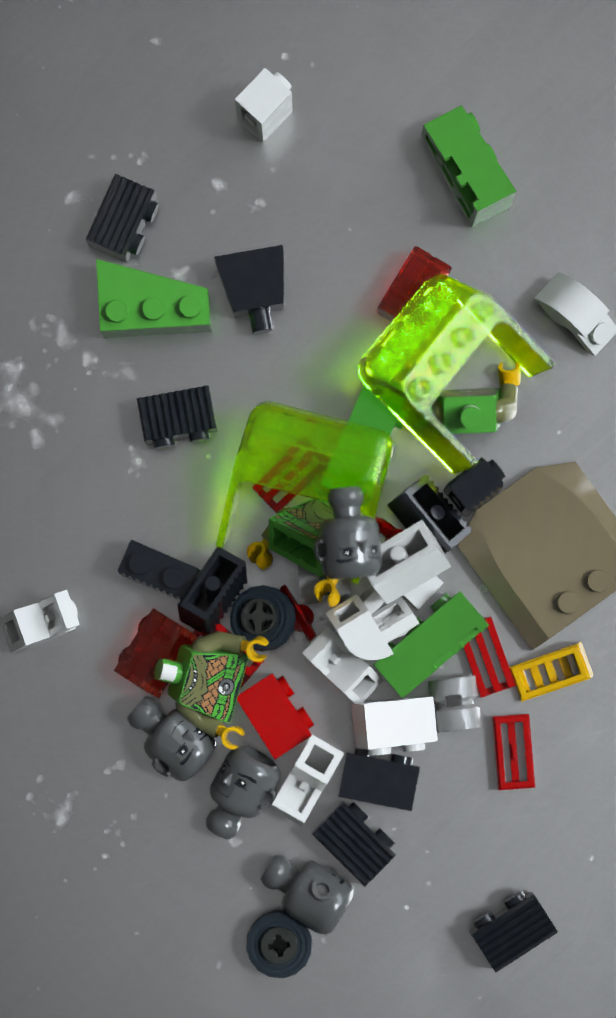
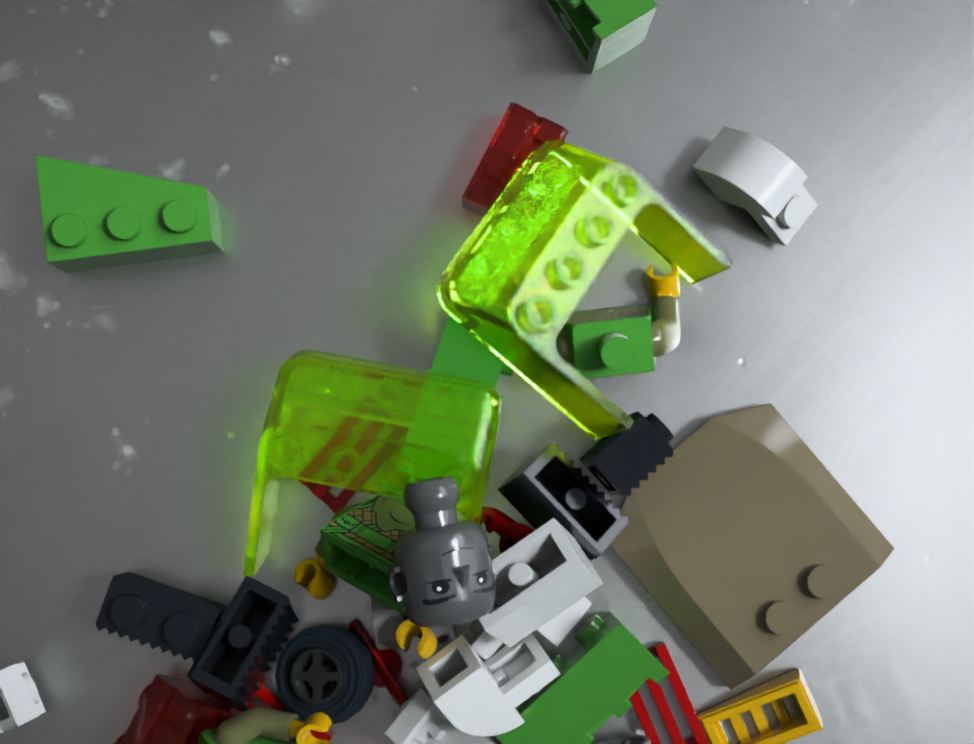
camera: 15 degrees left, 0 degrees up
black brick [86,174,159,262] -> none
black brick [137,385,218,449] -> none
black torso [214,245,284,334] -> none

